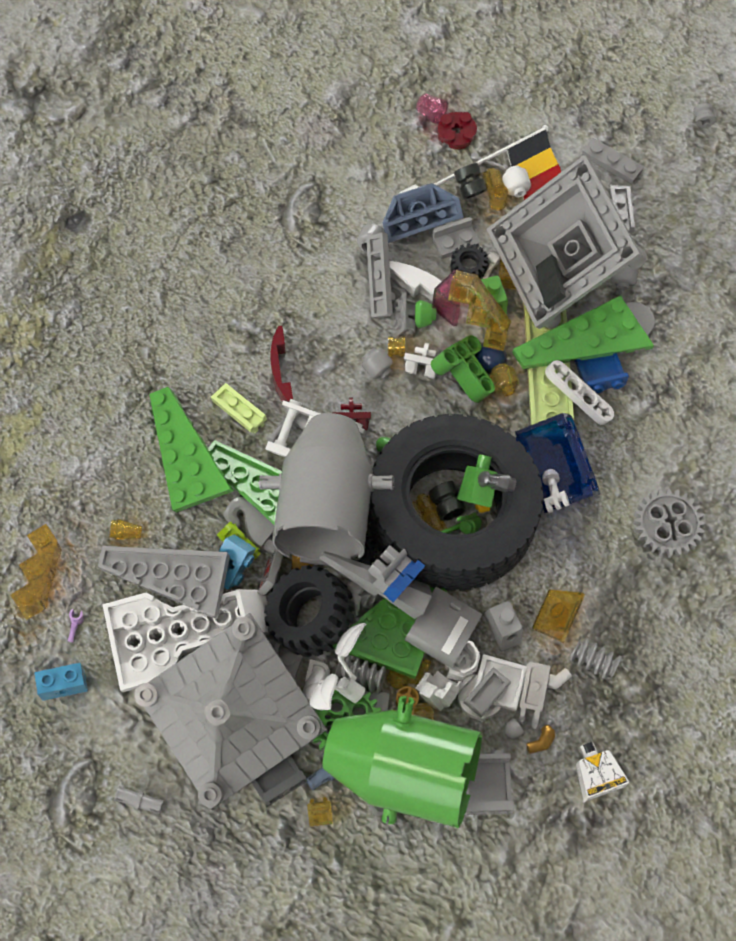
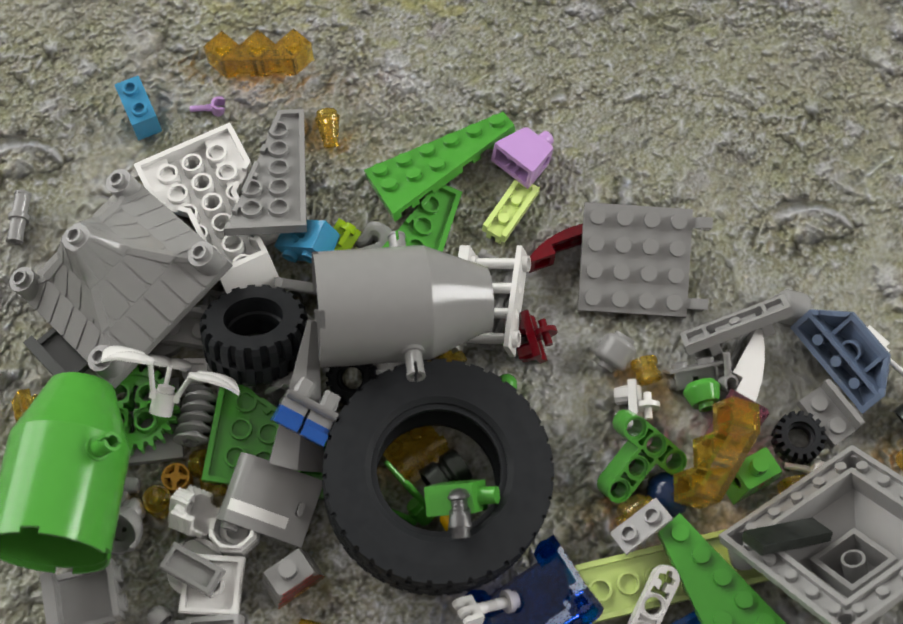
camera: 80 degrees right, 0 degrees up
none -> lavender torso [491,127,554,189]
none -> light grey plate [577,202,713,317]
none -> light grey hinge [610,498,673,555]
none -> light grey hand [718,352,739,391]

